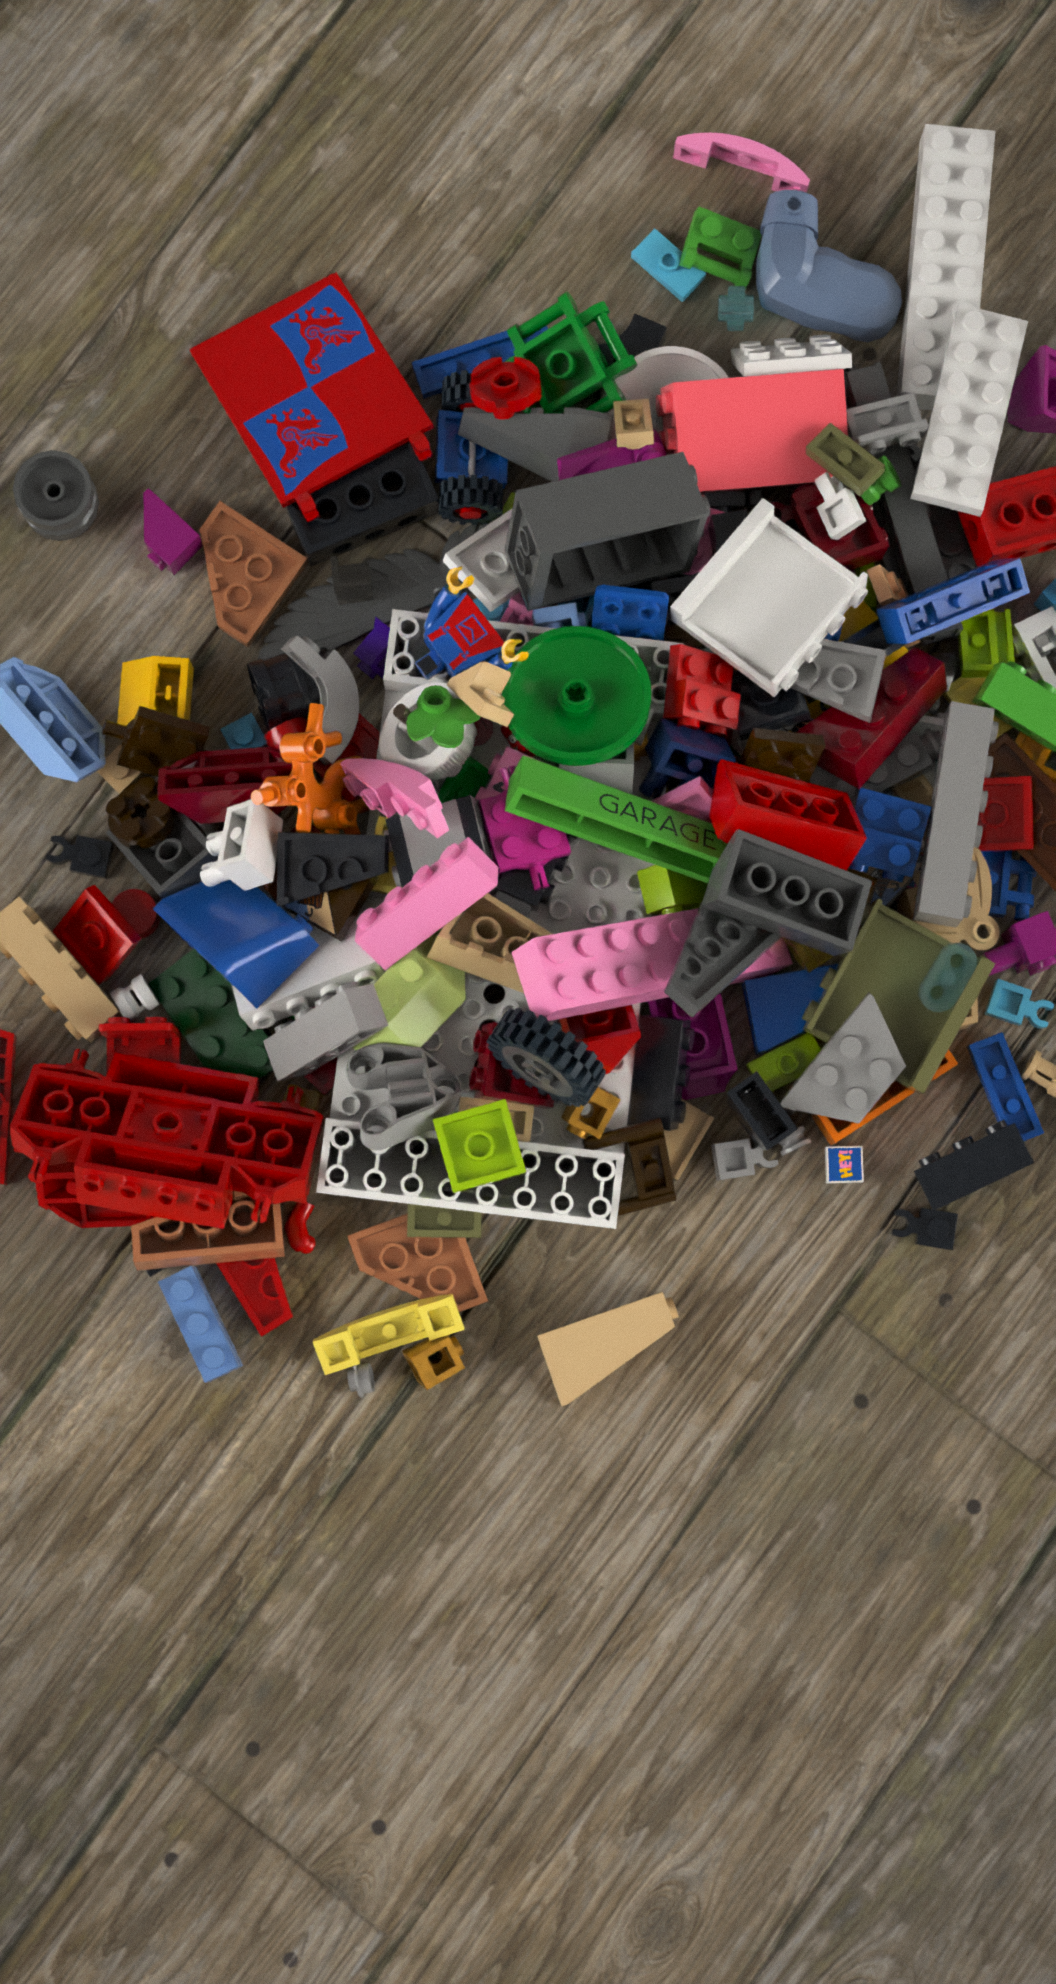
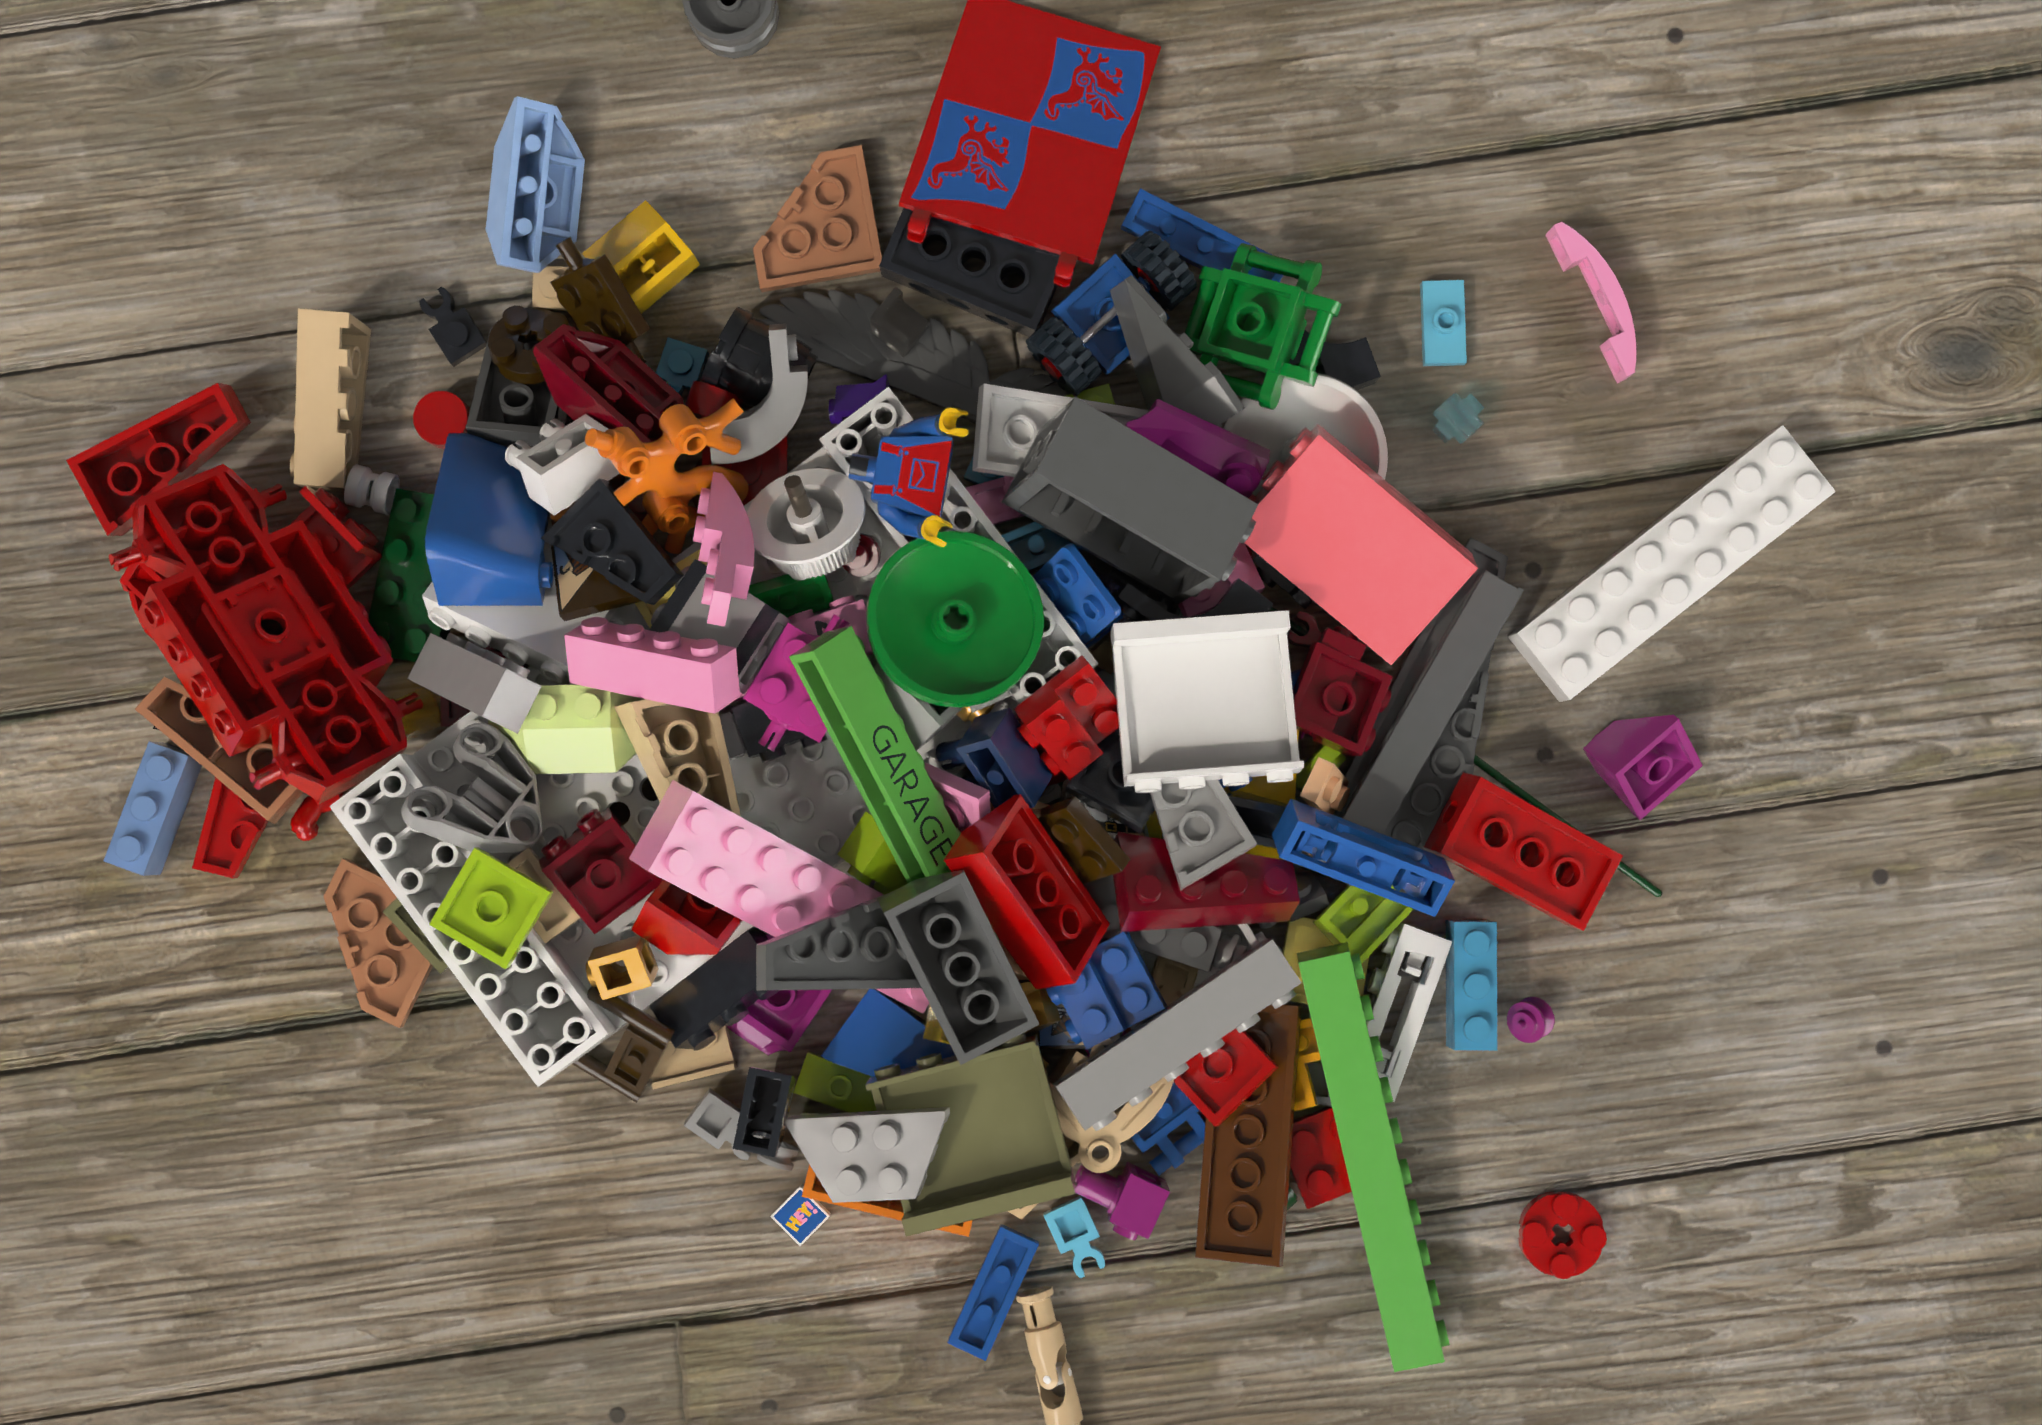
camera: 50 degrees right, 5 degrees up
red plate [52,884,142,985] -> none
magenta slope [143,488,203,575] -> none
light yellow slope [313,1294,465,1375] -> none
light grey plate [347,1363,375,1398] -> none
pearl gold brick [402,1335,465,1390] -> none
bright green plate [406,685,480,748] -> none
tan slope [447,661,514,727] -> none
red plate [469,357,542,420] -> none
black wheel [487,1008,606,1107] -> none
light blue bracket [532,602,587,628] -> none
tan slope [537,1292,679,1406] -> none
tan plate [613,398,654,449] -> none
bright green plate [679,206,761,291] -> none
white plate [731,335,852,377] -> none
sand blue piece [756,190,902,342] -> none
olive plate [806,423,885,496] -> none
white plate [815,472,866,540] -> none
light grey bracket [846,392,929,455] -> none
bright green wheel [861,455,902,505] -> none
black plate [890,1208,958,1251] -> none
white plate [910,304,1028,517] -> none
black brick [914,1119,1035,1211] -> none
clear light blue plate [918,942,977,1012] -> none

